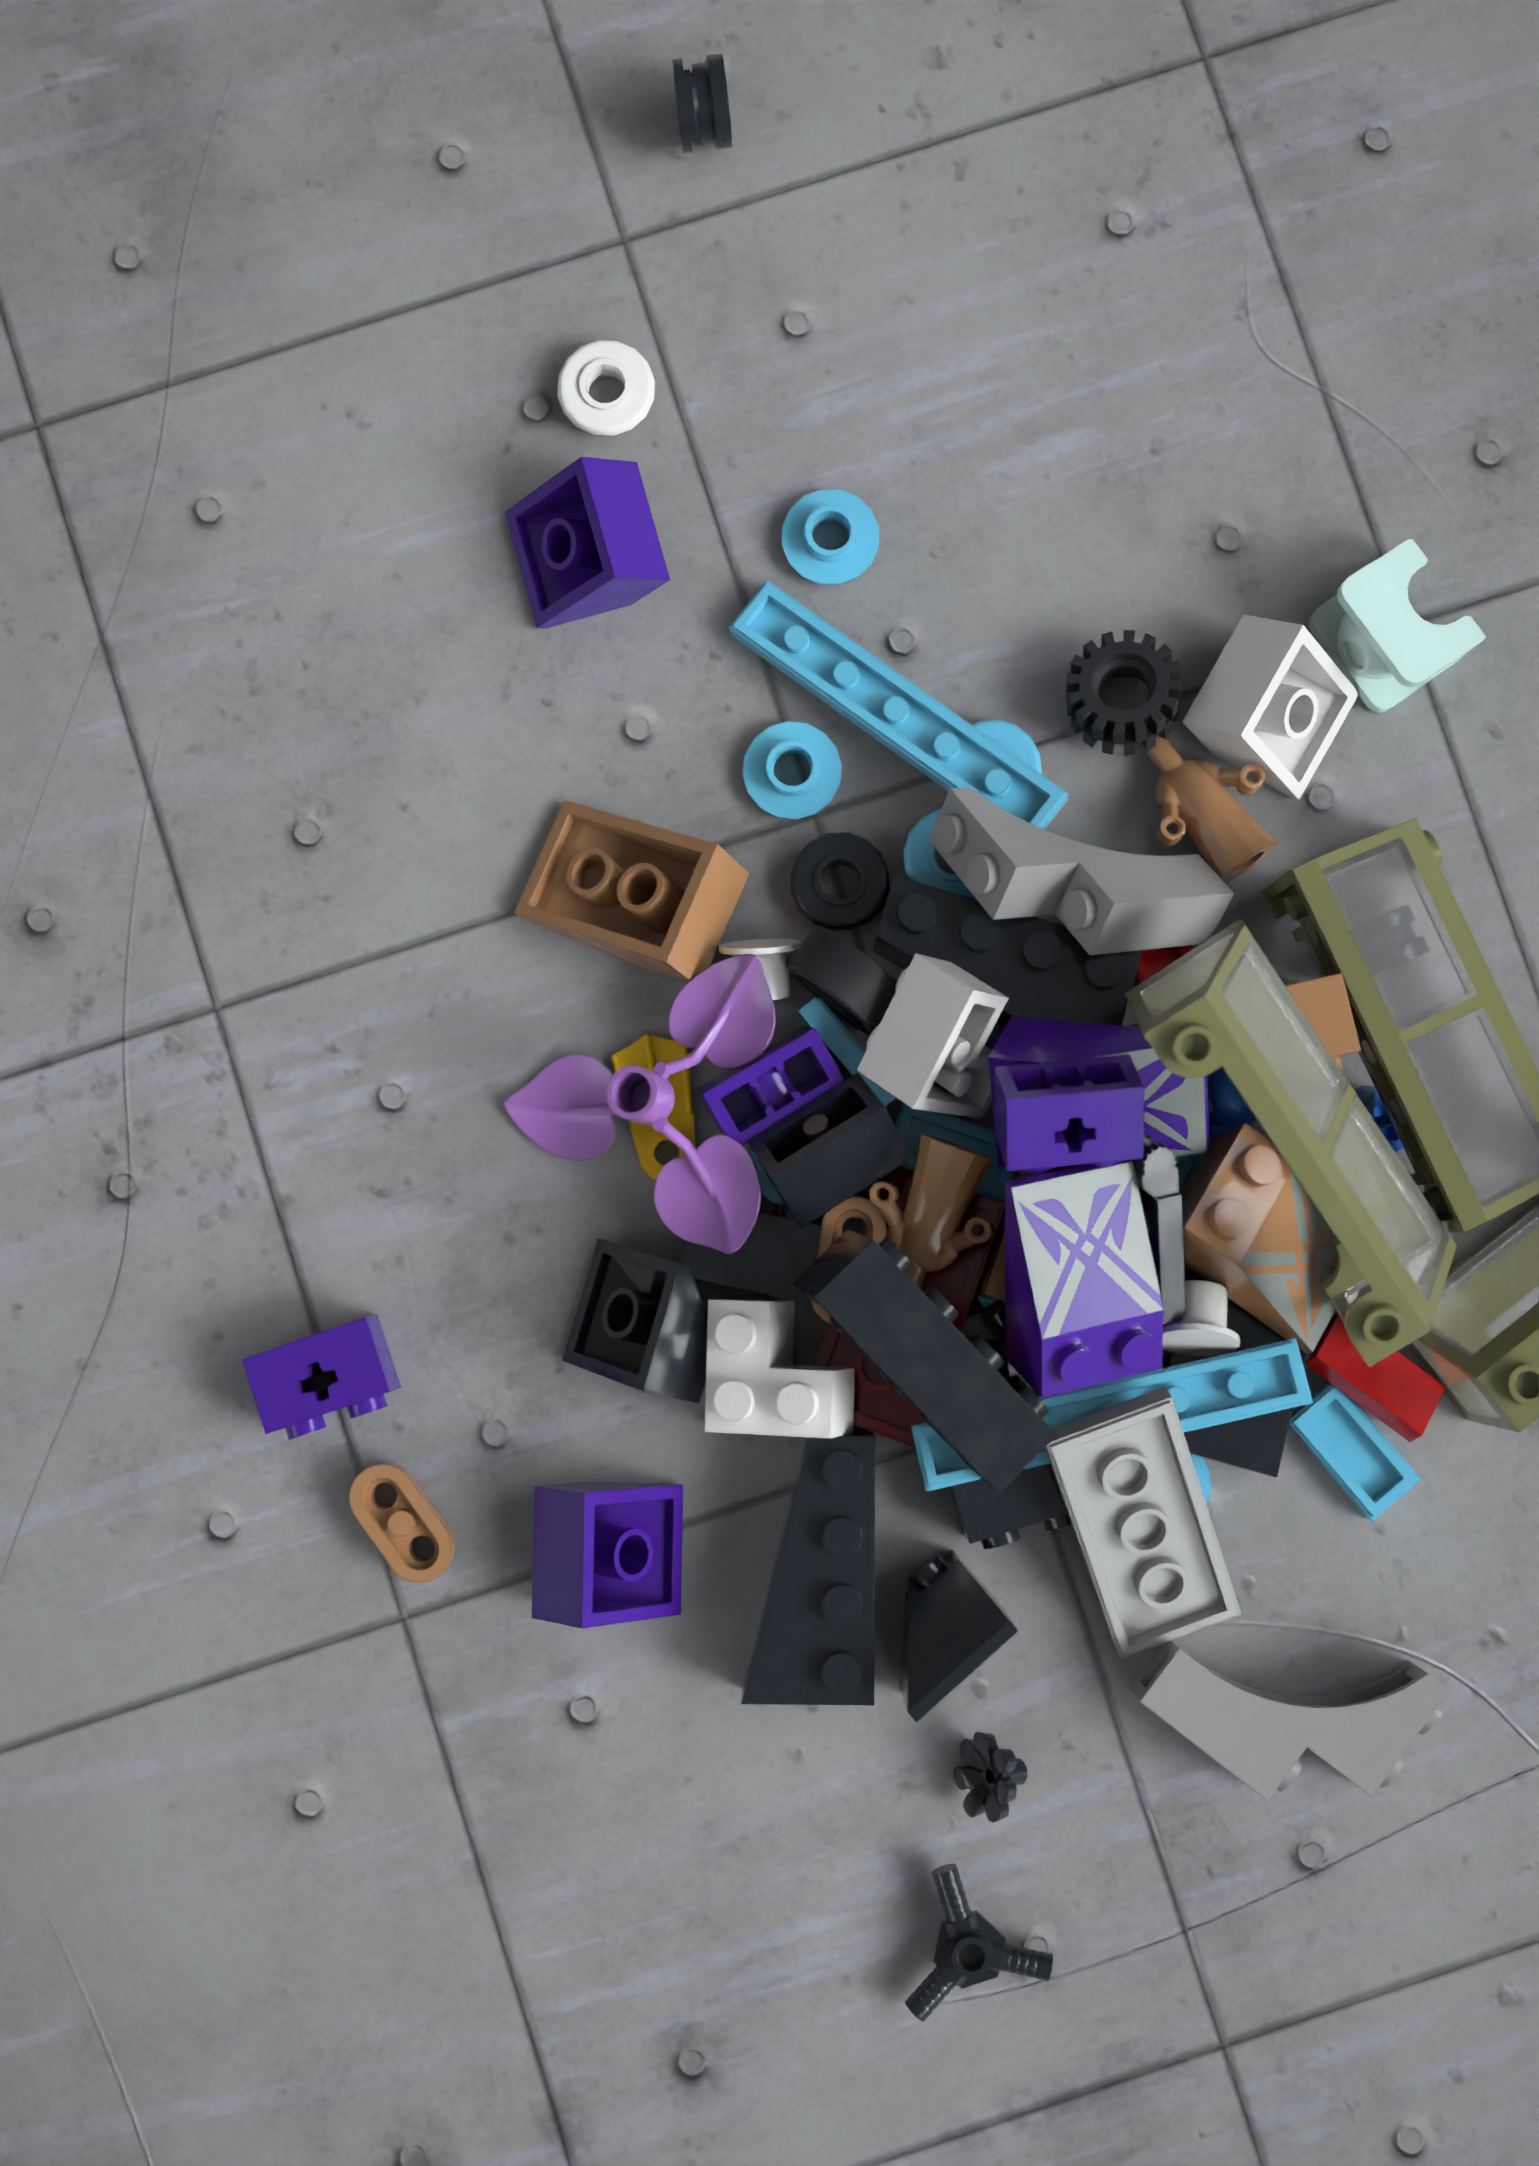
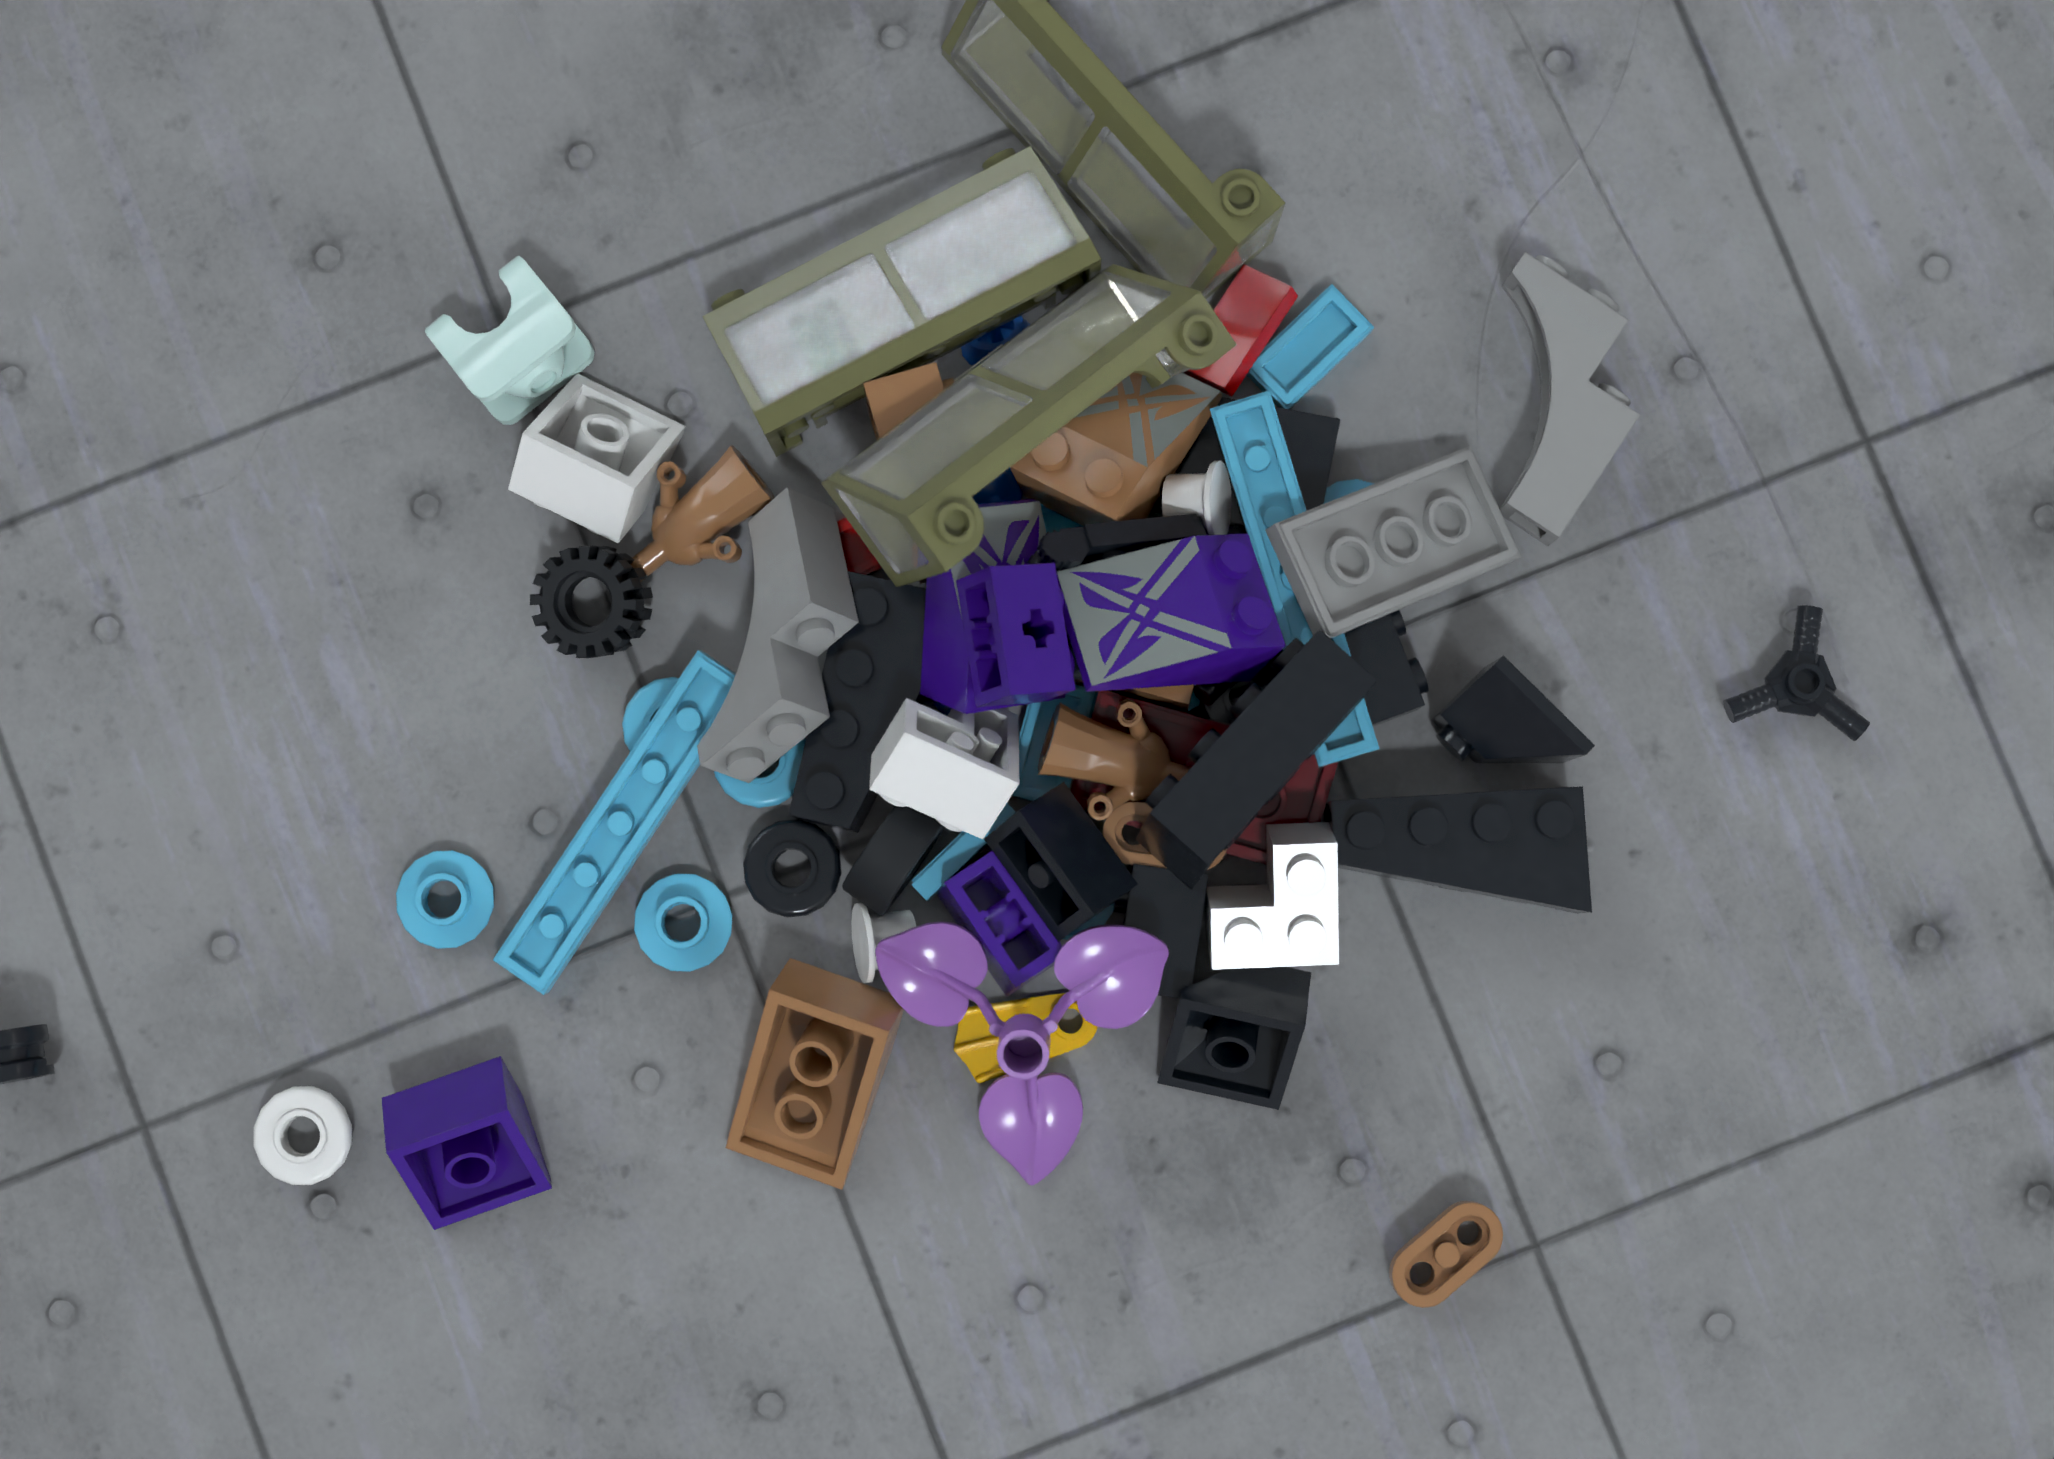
camera: 95 degrees left, 0 degrees up
dark purple brick [242,1315,401,1440] -> none
dark purple slope [531,1482,683,1629] -> none
black plant [953,1732,1028,1823] -> none

